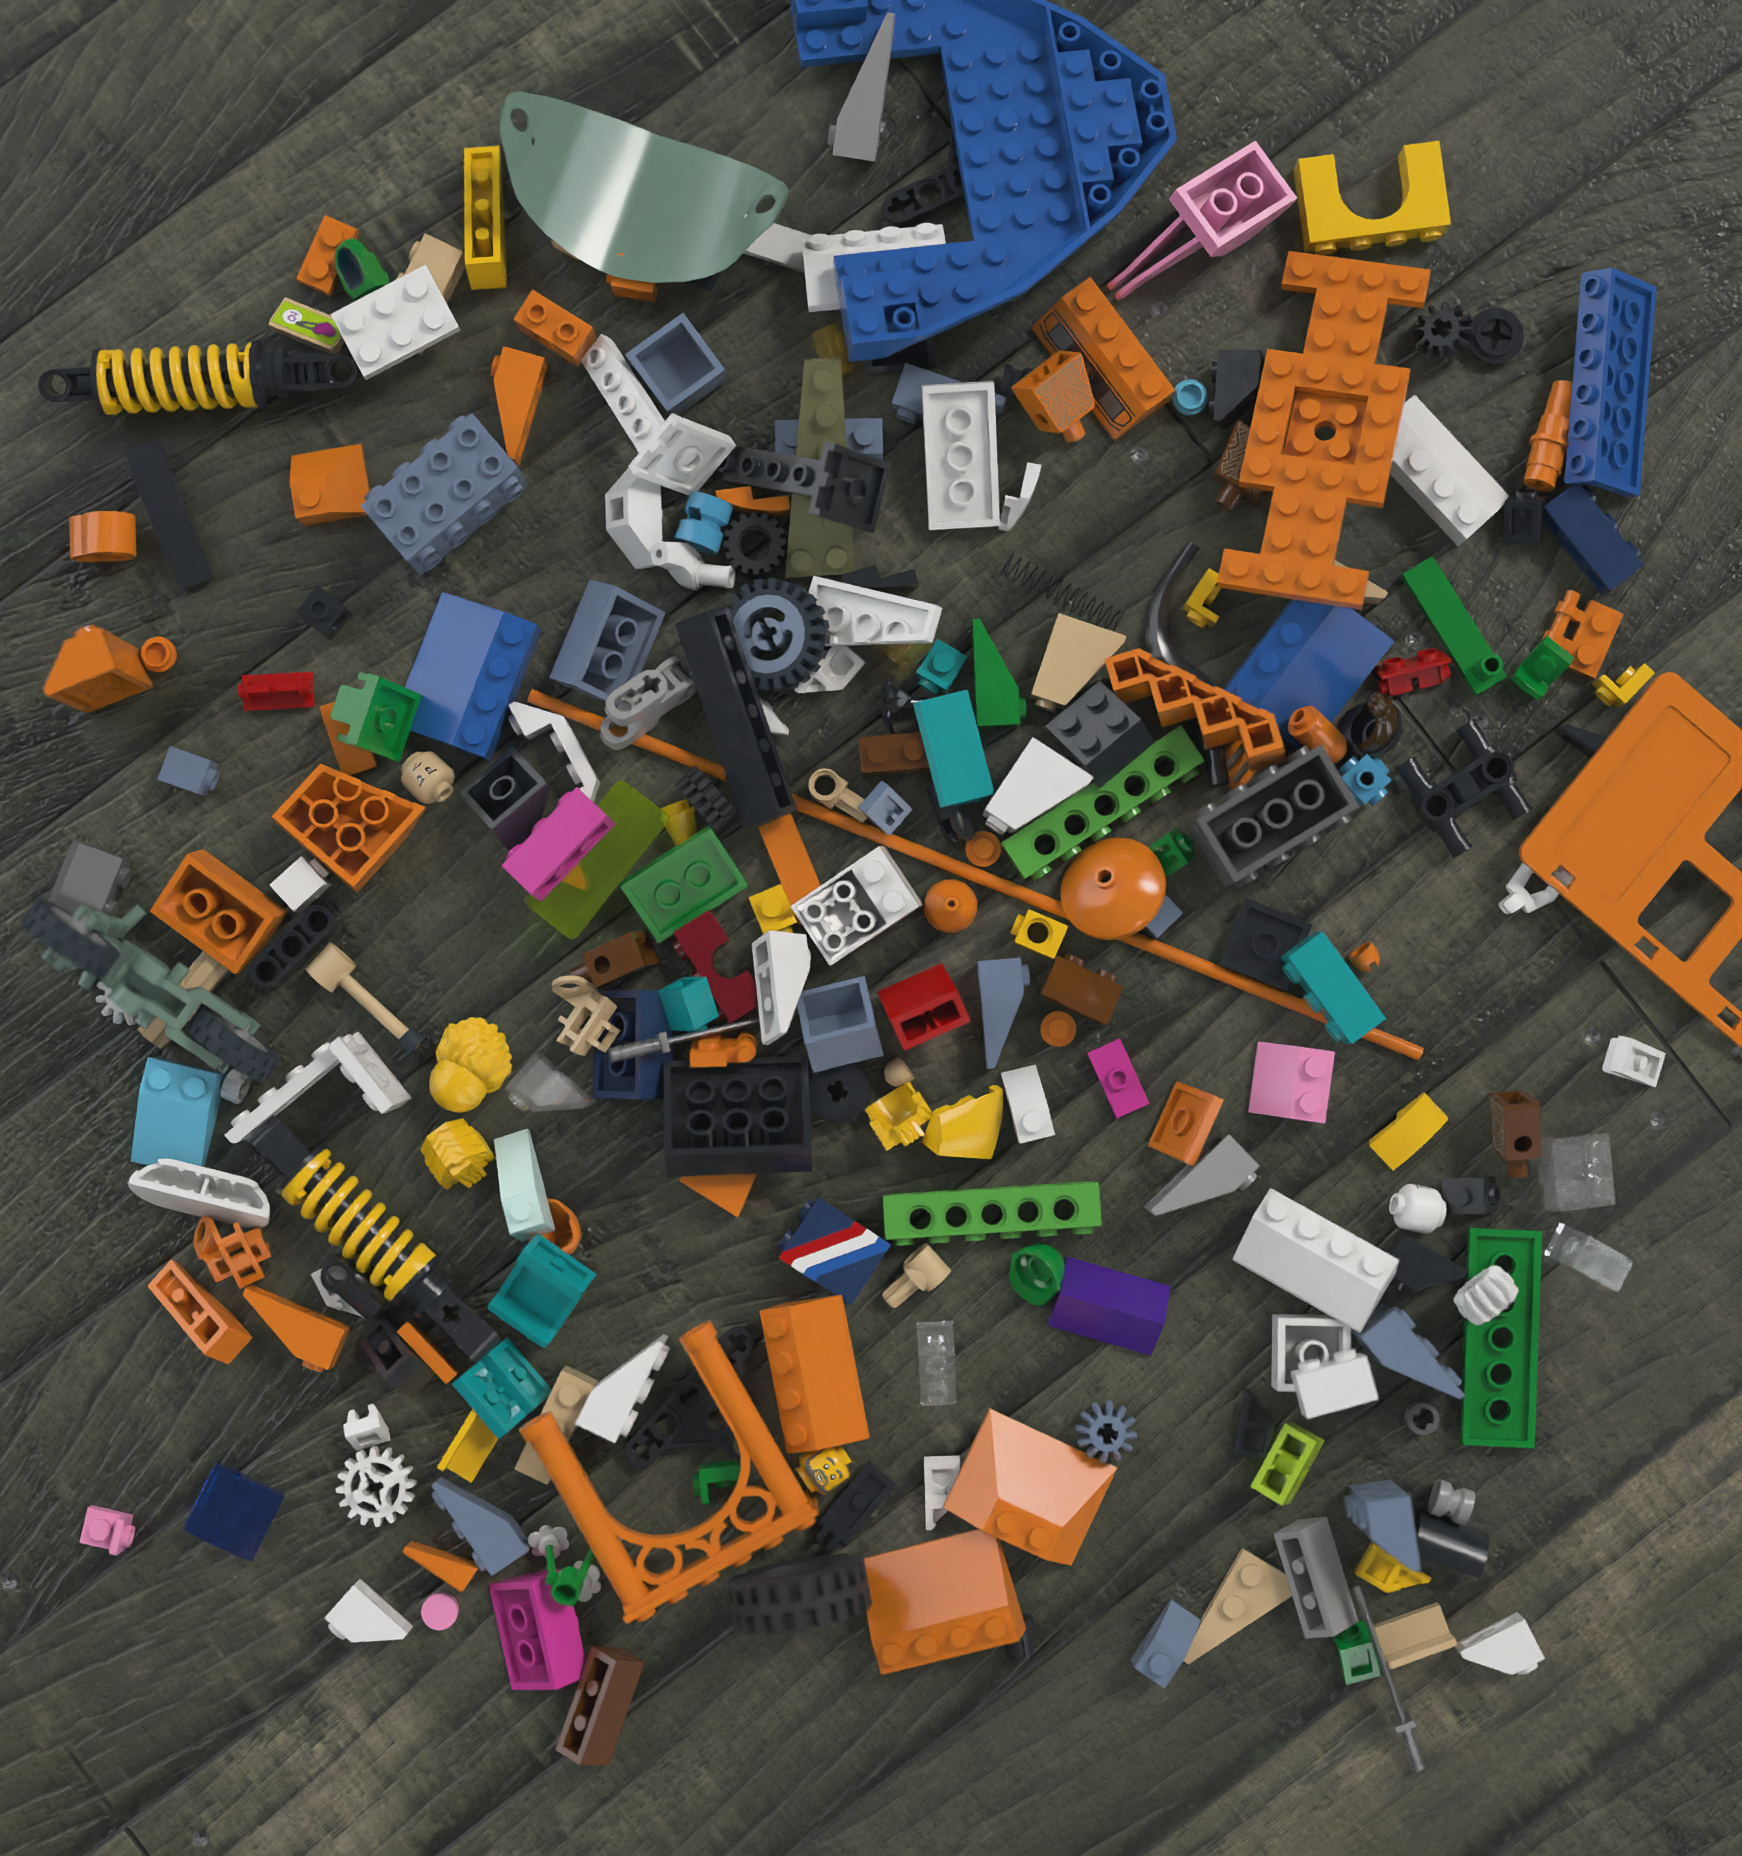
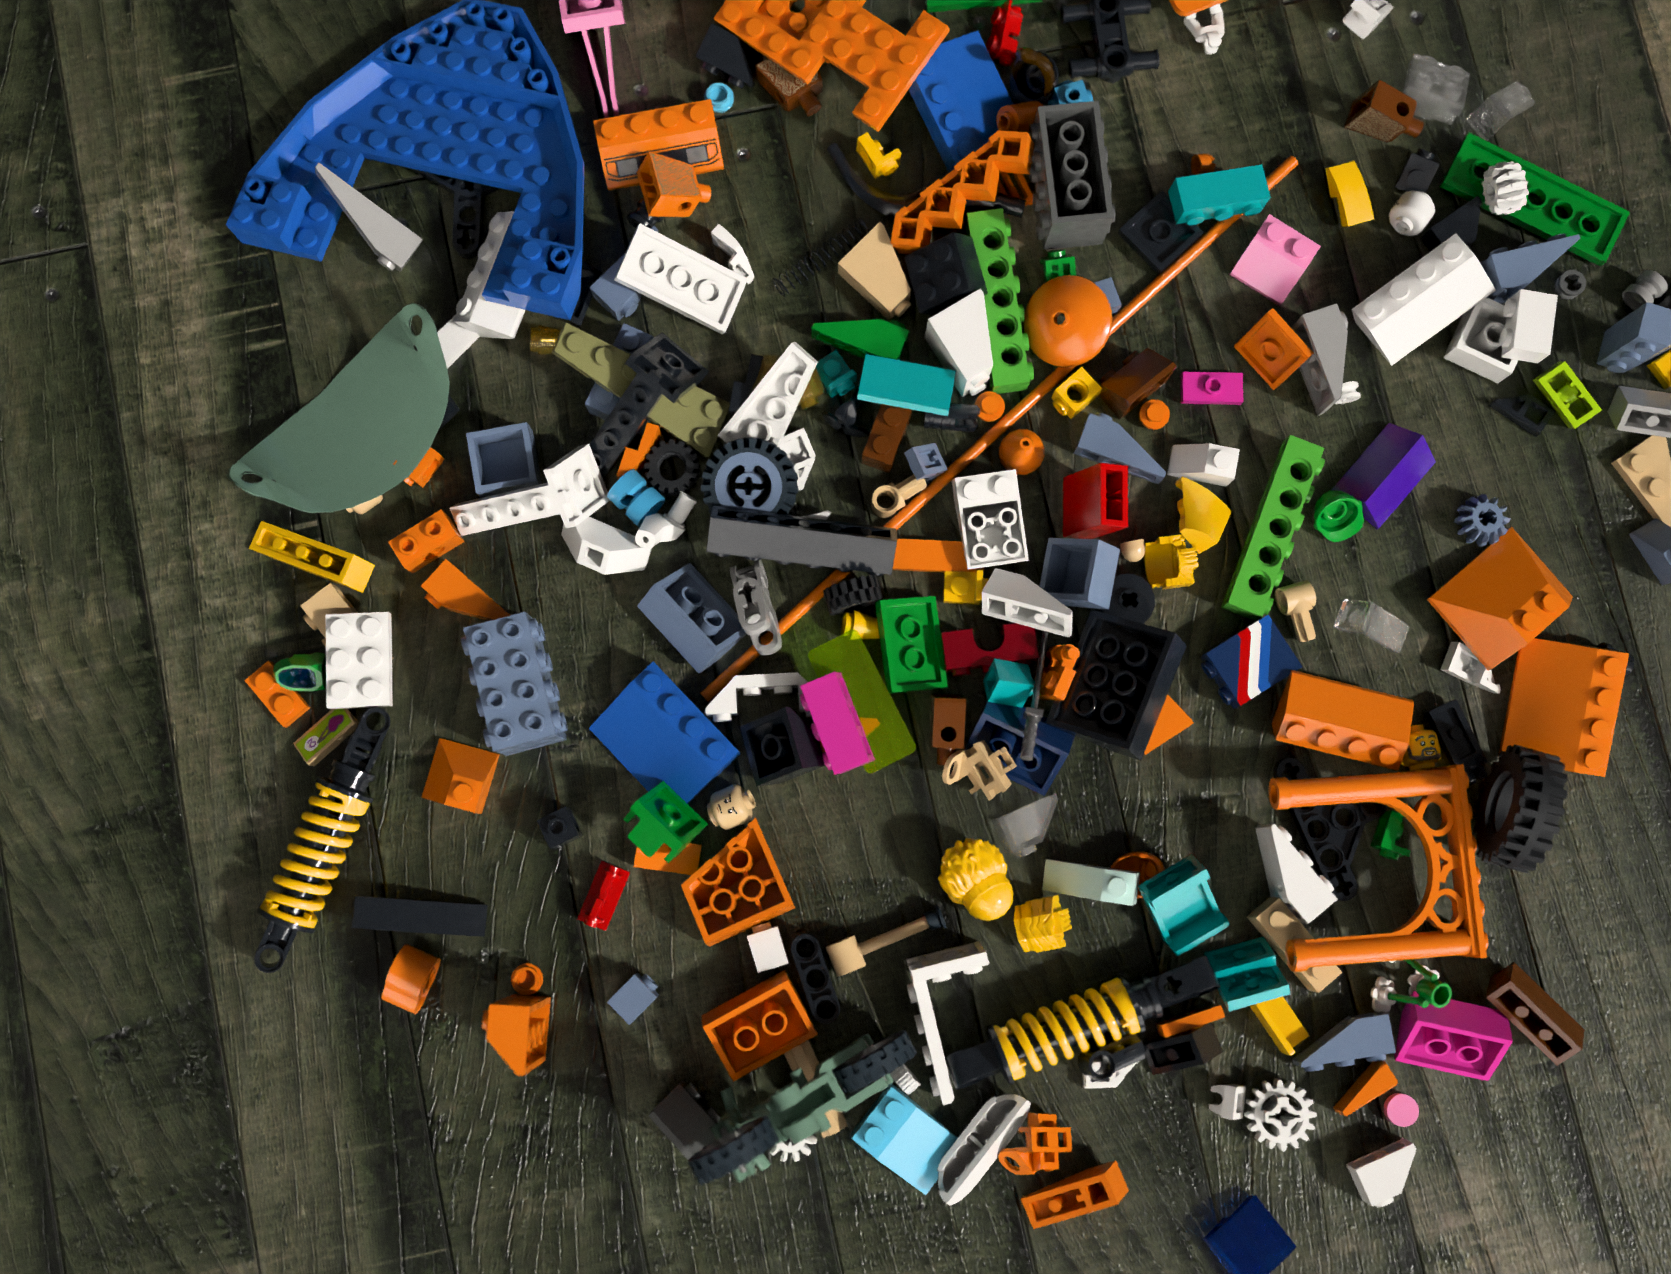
camera: 70 degrees left, 5 degrees down
orange slope [242,1285,351,1372] -> none
none -> white bush [1335,381,1361,404]

